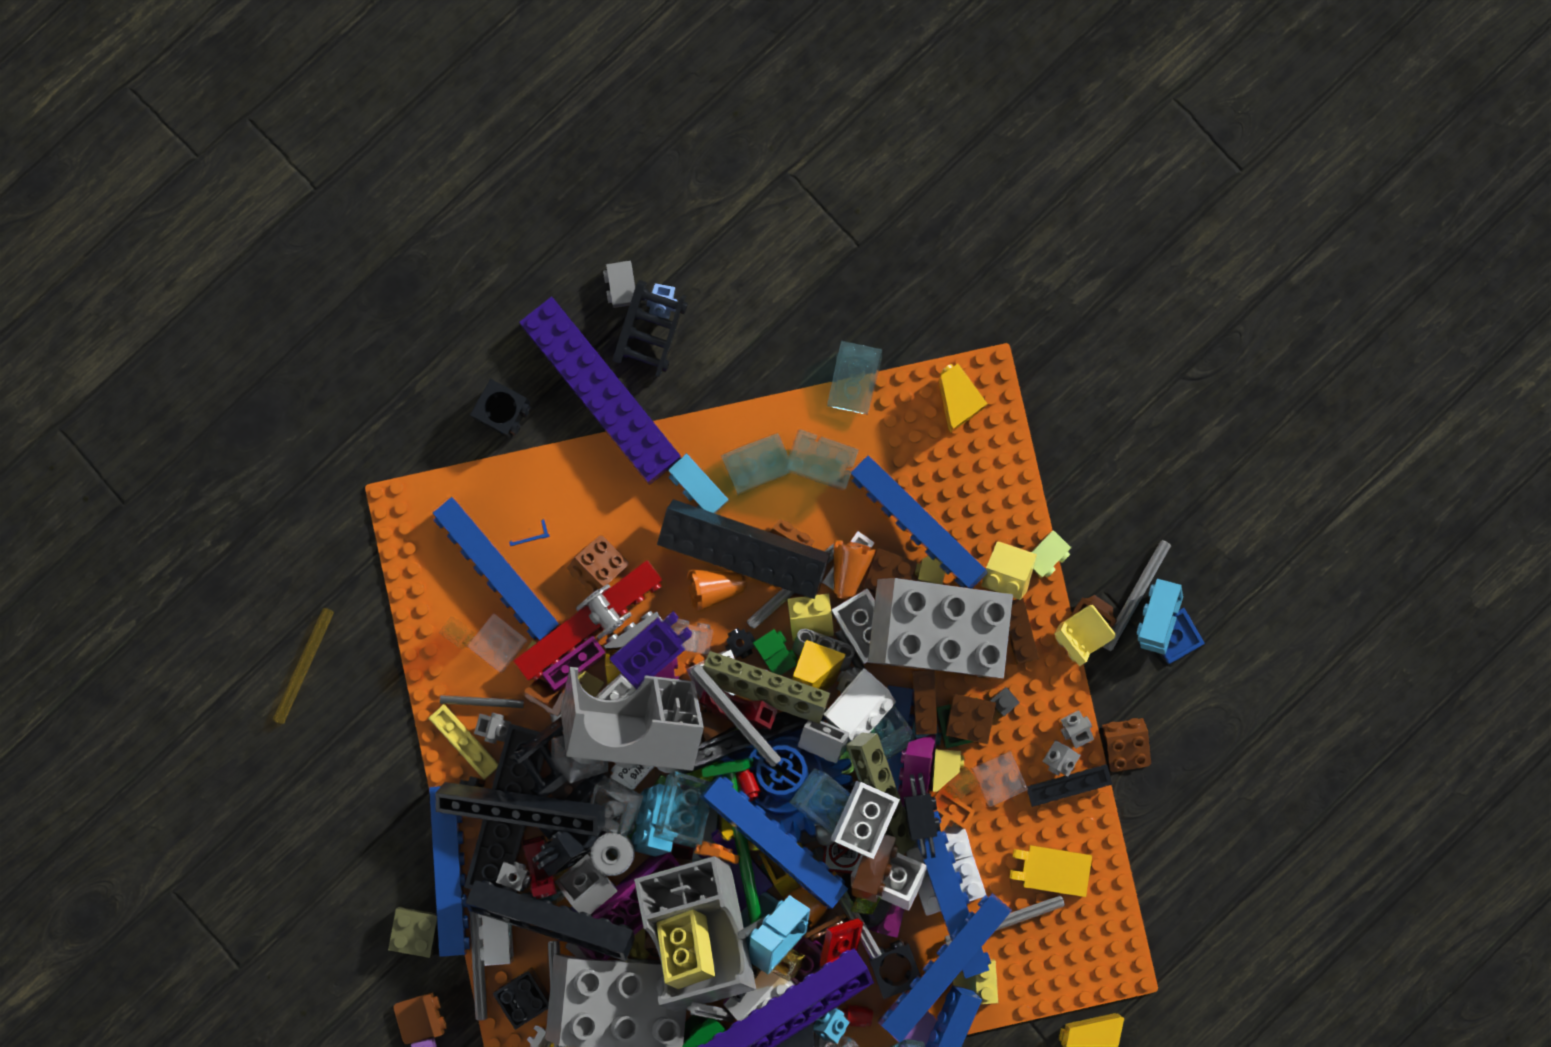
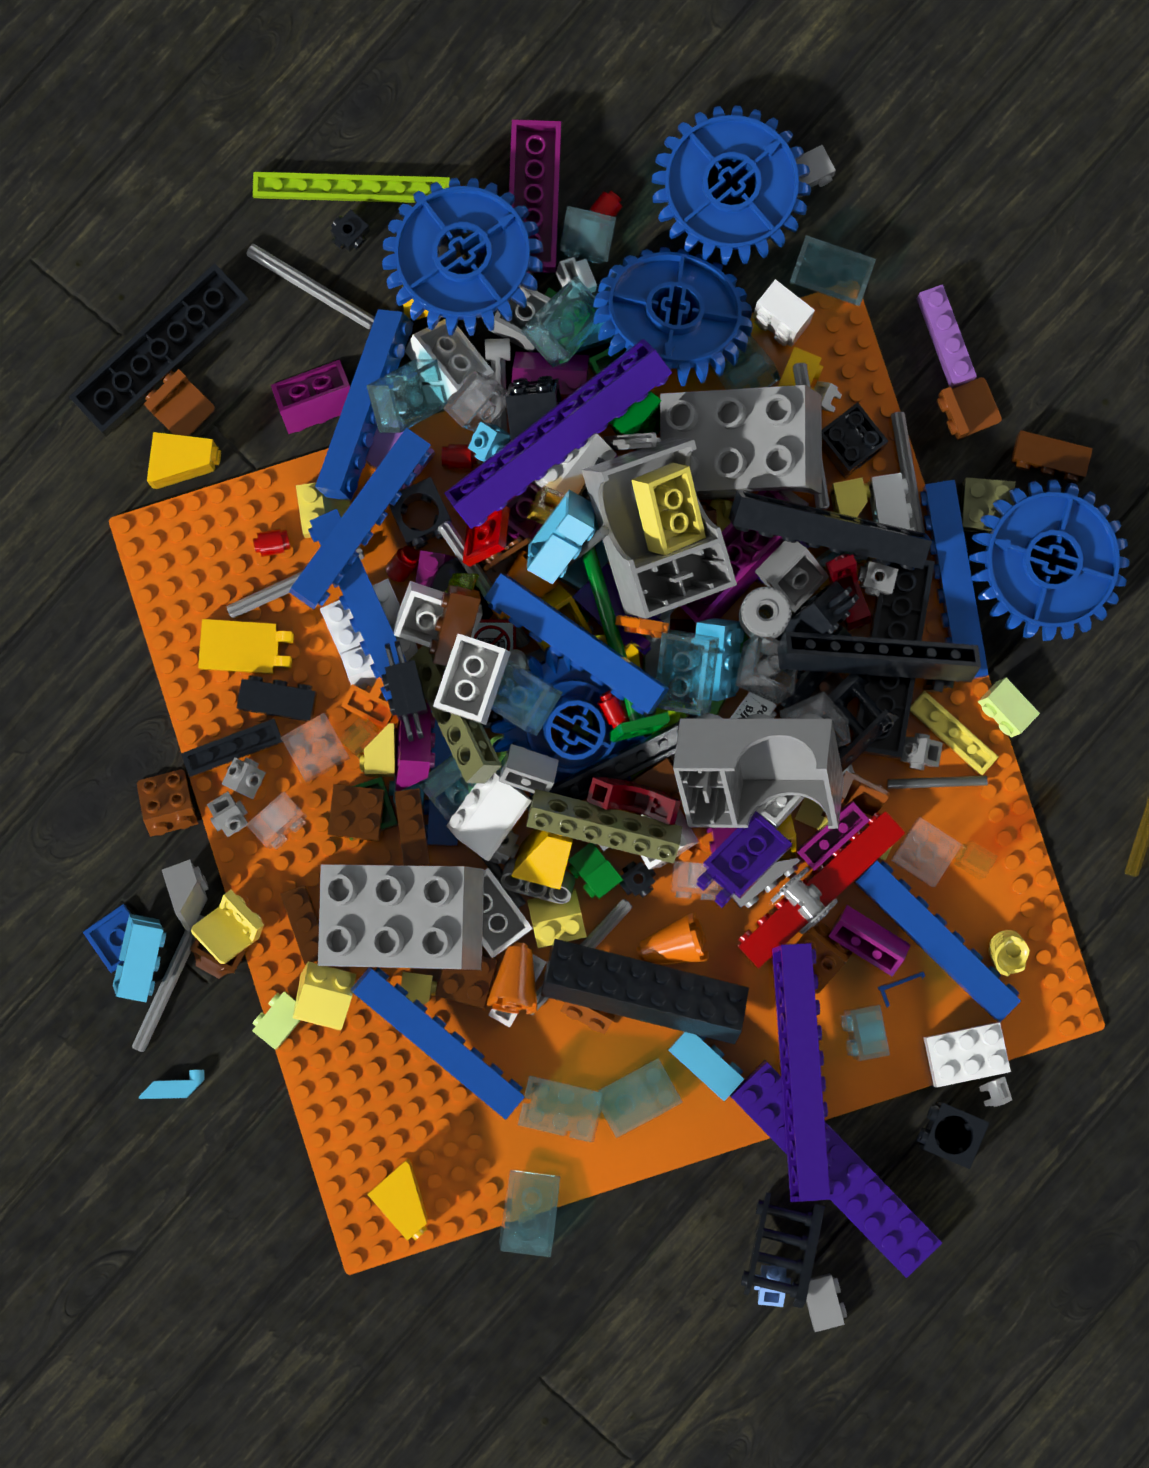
camera: 175 degrees right, 0 degrees up
light grey axle [690,665,781,767] -> none
dark grey brick [990,687,1020,717] -> none
none -> medium azure piece [139,1070,205,1099]
none -> light grey slope [162,860,209,931]
none -> black brick [237,675,317,722]
none -> clear brick [247,792,307,849]
none -> red brick [253,529,290,557]
none -> red brick [385,546,419,582]
none -> dark purple brick [772,943,834,1202]
none -> magenta brick [828,905,911,976]
none -> light yellow slope [829,477,871,517]
none -> clear light blue brick [841,1005,890,1061]
none -> white brick [923,1022,1011,1087]
none -> blue gear [969,480,1129,641]
none -> yellowish green brick [978,678,1040,737]
none -> white tile [979,1076,1012,1107]
none -> light yellow hair [988,930,1030,976]
none -> reddish brown brick [1011,430,1093,483]

